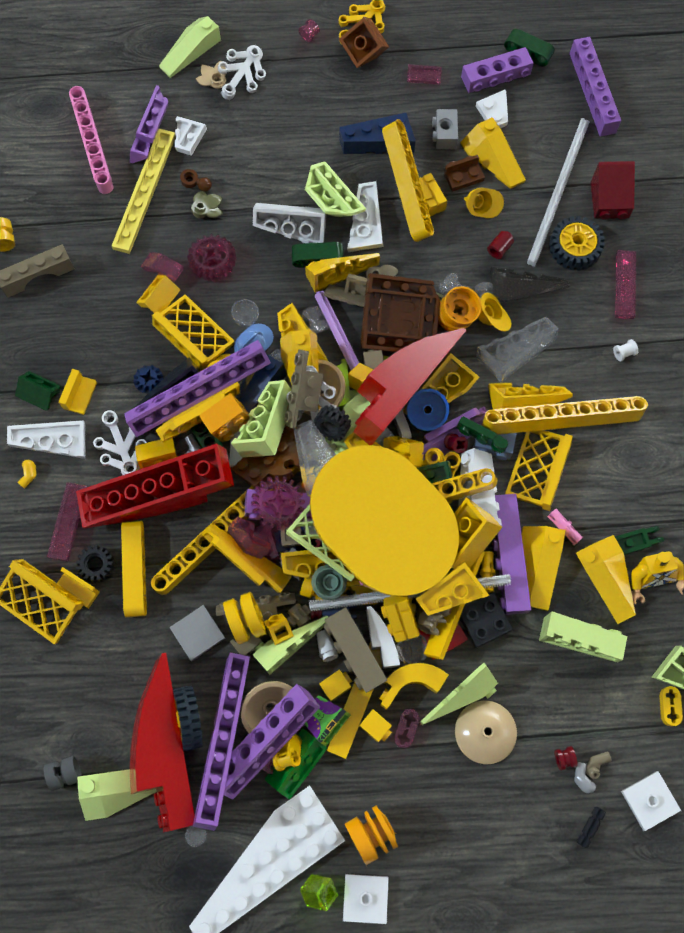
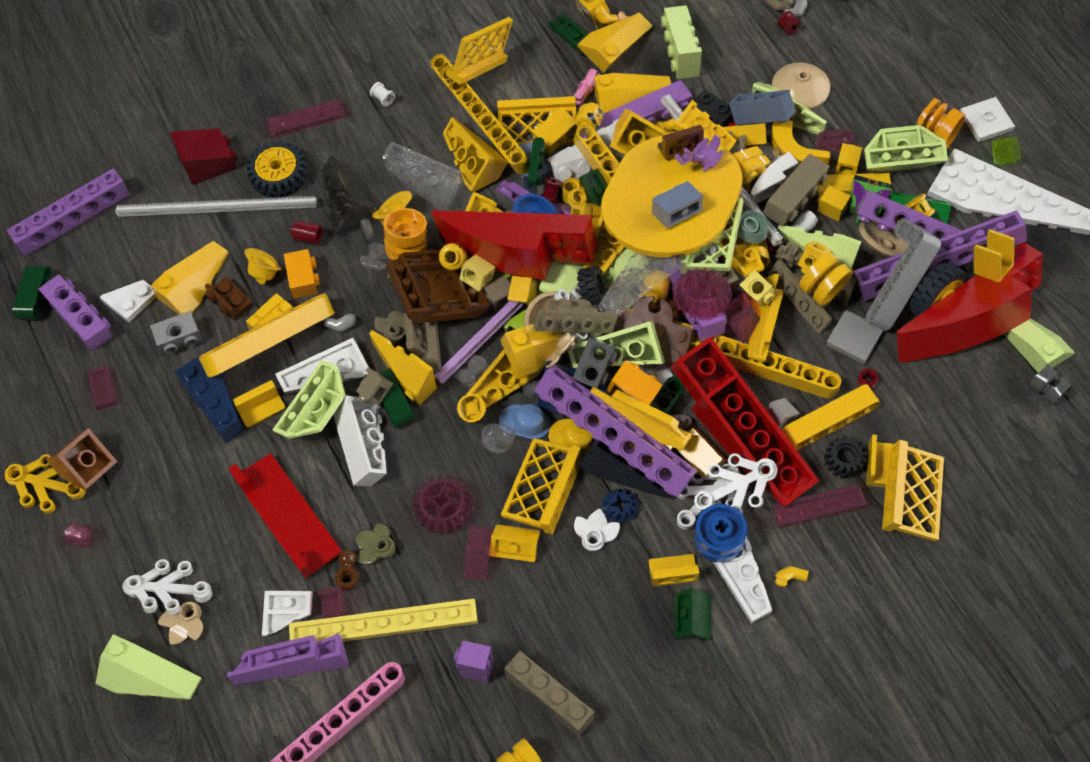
camera: 110 degrees left, 10 degrees down
none -> red bracket [228,454,342,579]
none -> yellow panel [233,380,286,429]
none -> light orange brick [284,249,320,299]
none -> clear pink panel [318,586,348,619]
none -> light grey arm [324,314,356,332]
none -> dark tan brick [356,367,393,405]
none -> yellow head [439,243,468,270]
none -> yellow fence [445,17,513,85]
none -> medium lavender brick [454,640,494,683]
none -> yellow wheel [457,394,486,422]
none -> light yellow brick [459,254,496,292]
none -> yellow brick [533,107,578,156]
none -> tan plate [545,332,576,368]
none -> dark grey brick [573,337,618,389]
none -> white plate [574,509,620,551]
none -> yellow head [575,103,604,131]
none -> sand blue brick [652,181,703,229]
none -> reddish brown bracket [658,124,704,160]
none -> medium lavender piece [675,134,723,172]
none -> white plant [694,453,777,514]
none -> blue wheel [694,504,747,563]
none -> sand blue brick [729,90,796,125]
none -> light yellow brick [740,270,776,307]
none -> light grey brick [766,398,799,429]
none -> dark red bush [857,368,878,390]
none -> yellowish green wedge [864,125,948,172]
none -> light grey beam [866,218,941,331]
none -> yellow piece [974,229,1015,283]

